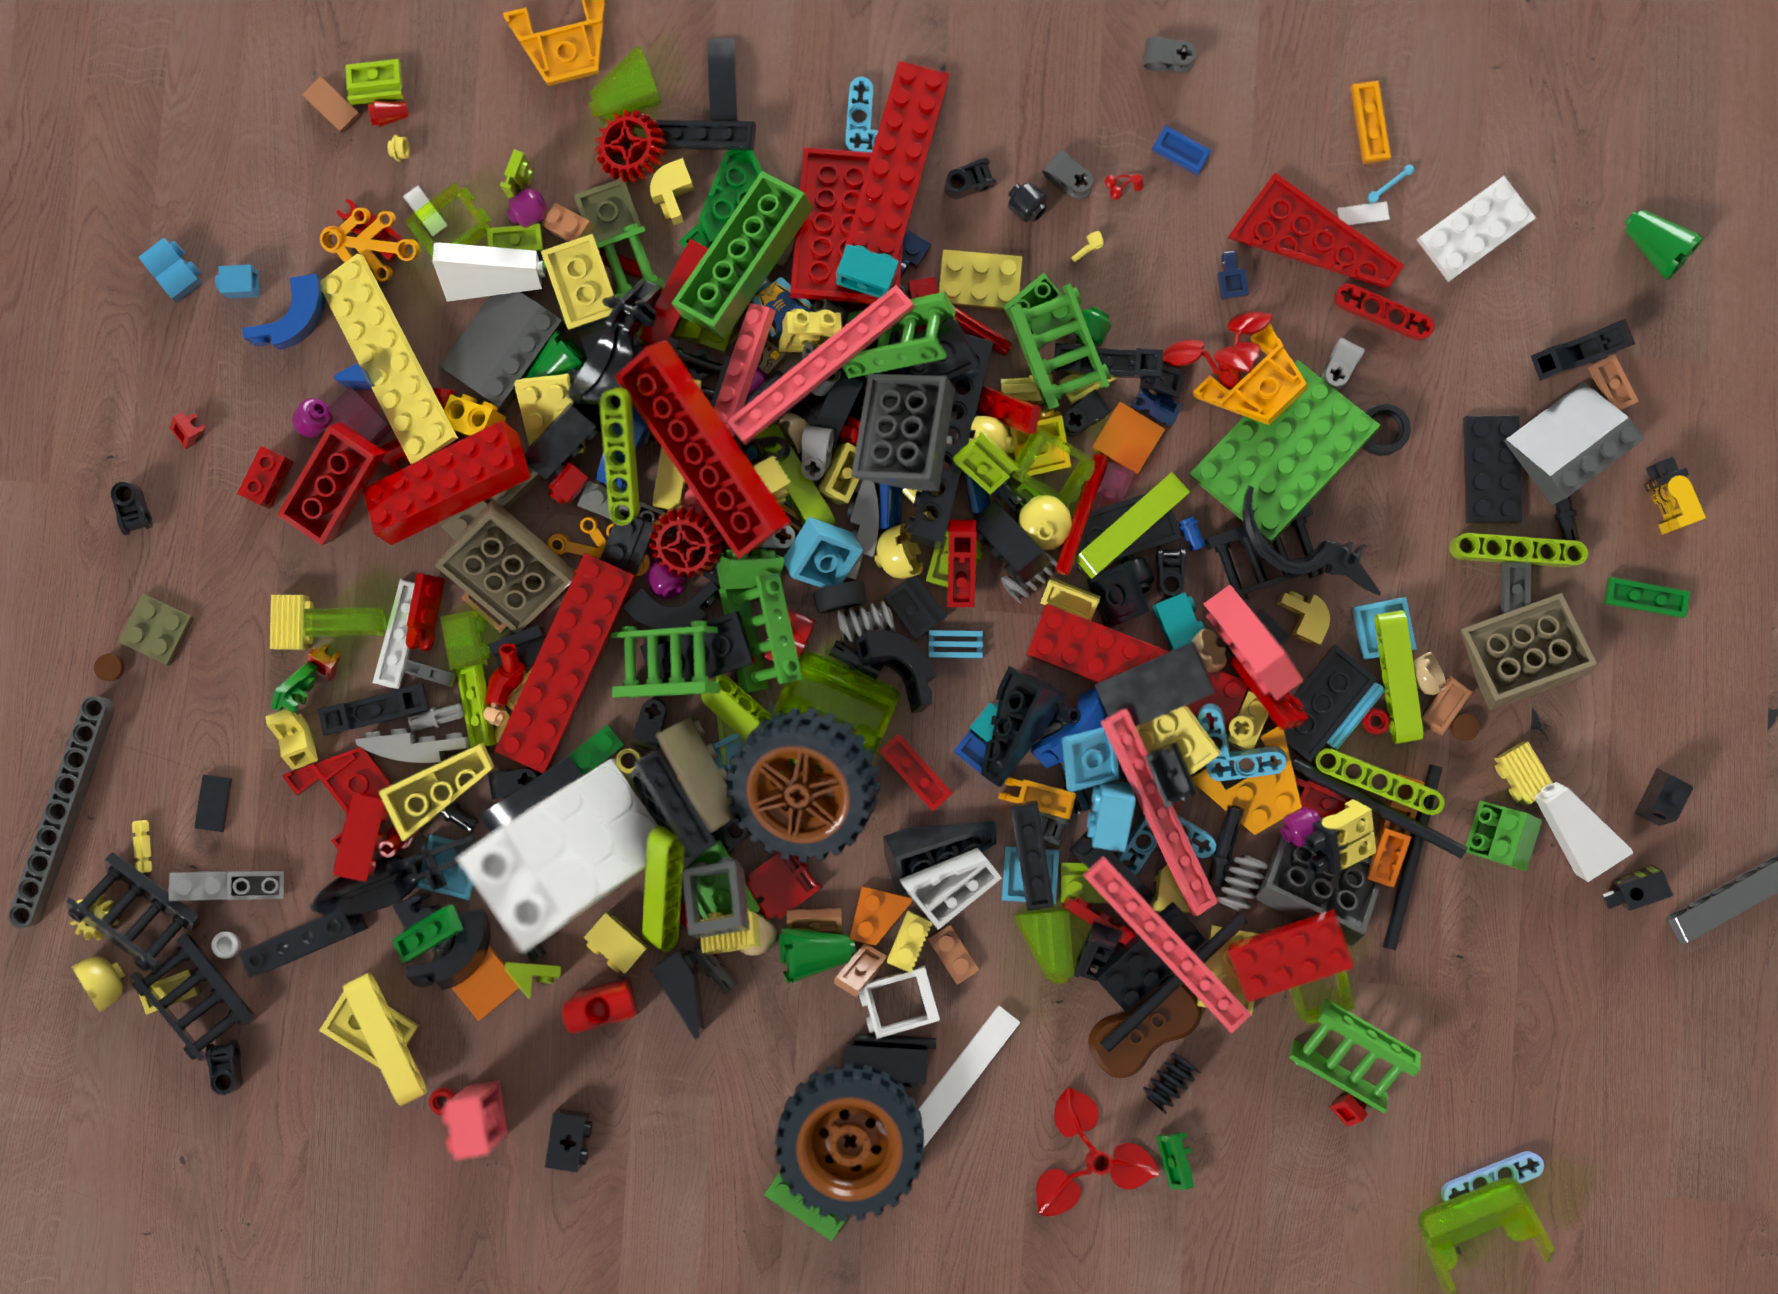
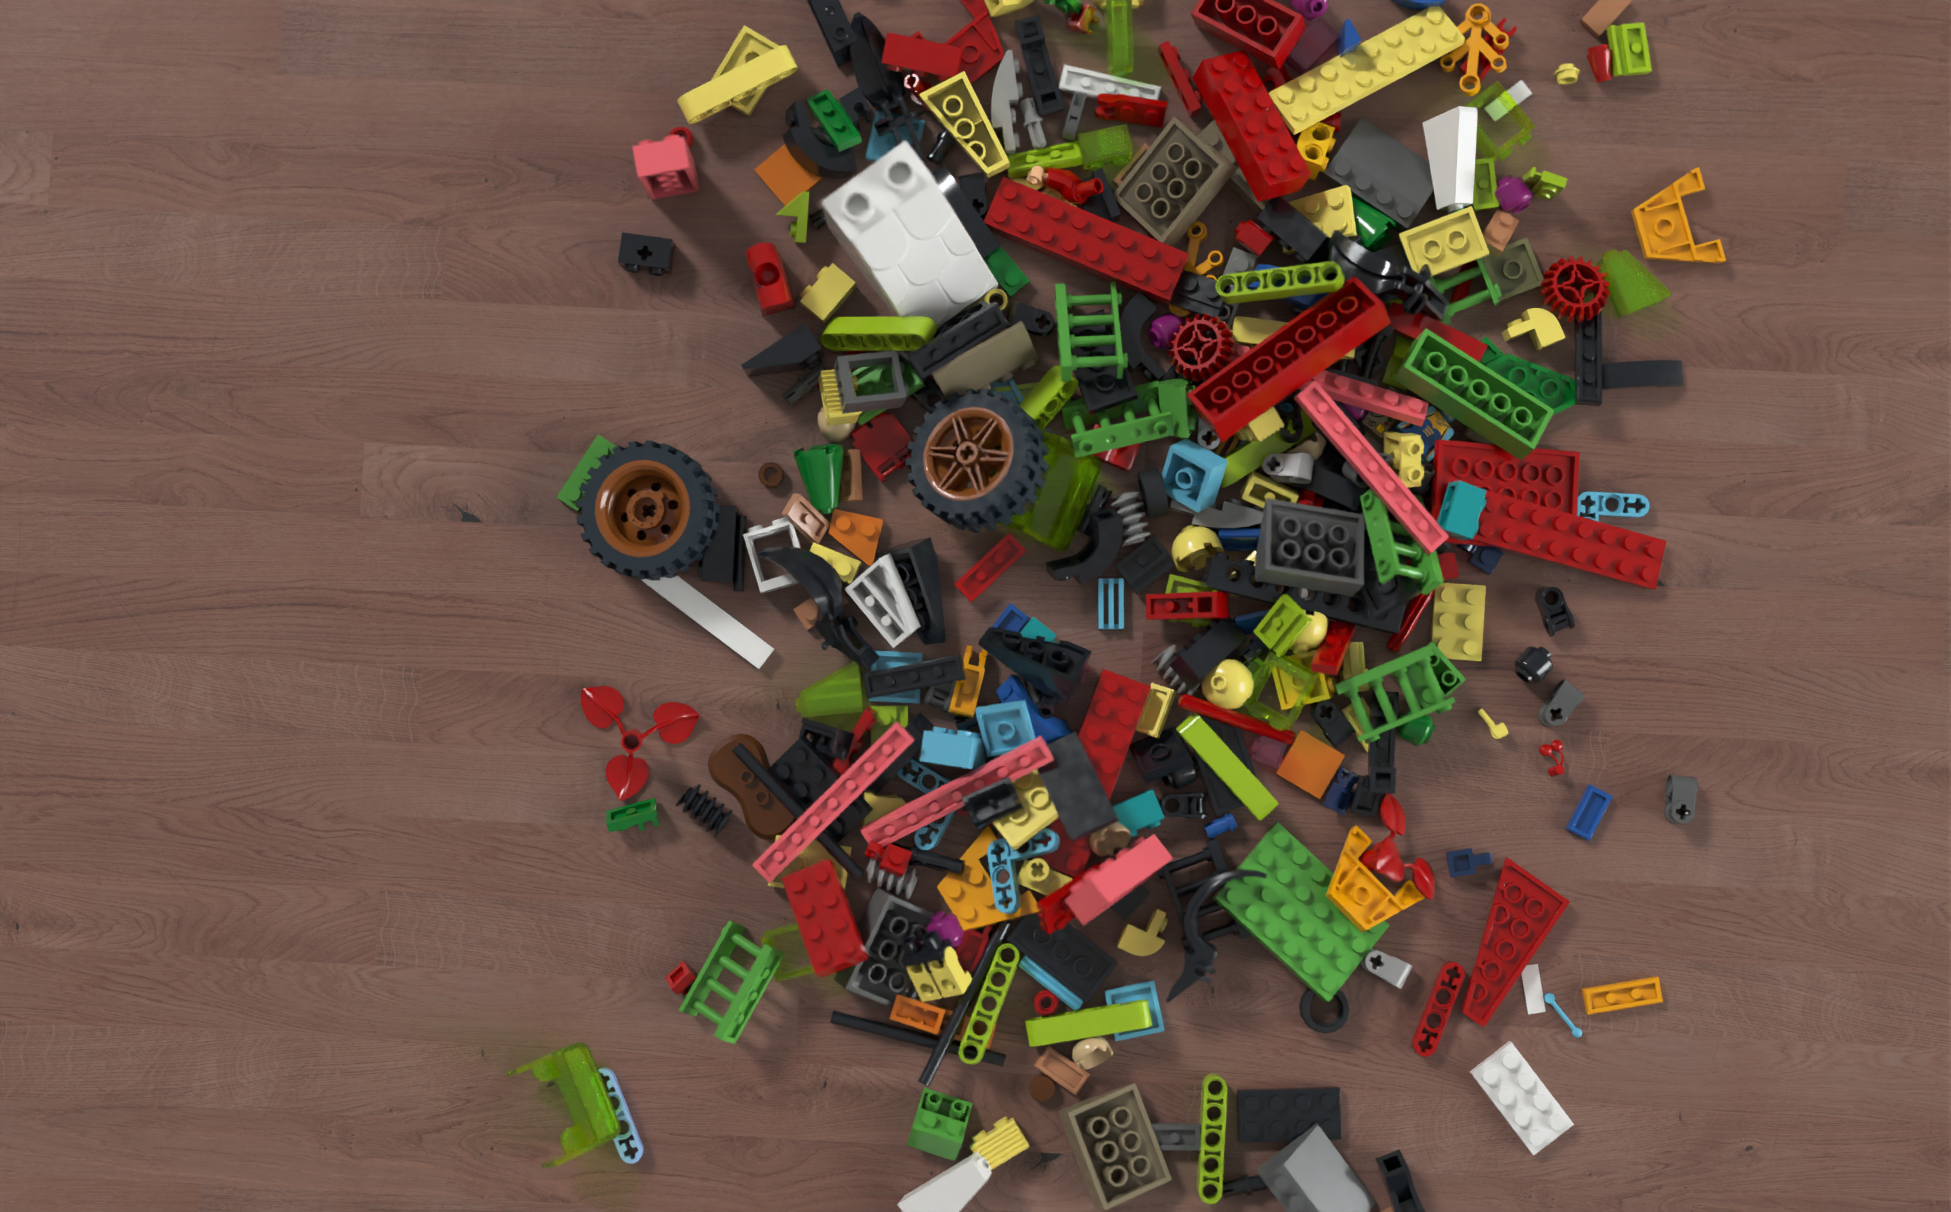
camera: 90 degrees right, 0 degrees up
none -> black piece [757,546,879,669]
none -> reddish brown tile [758,462,784,488]
none -> red plate [864,841,912,878]
none -> red plate [1158,40,1202,118]

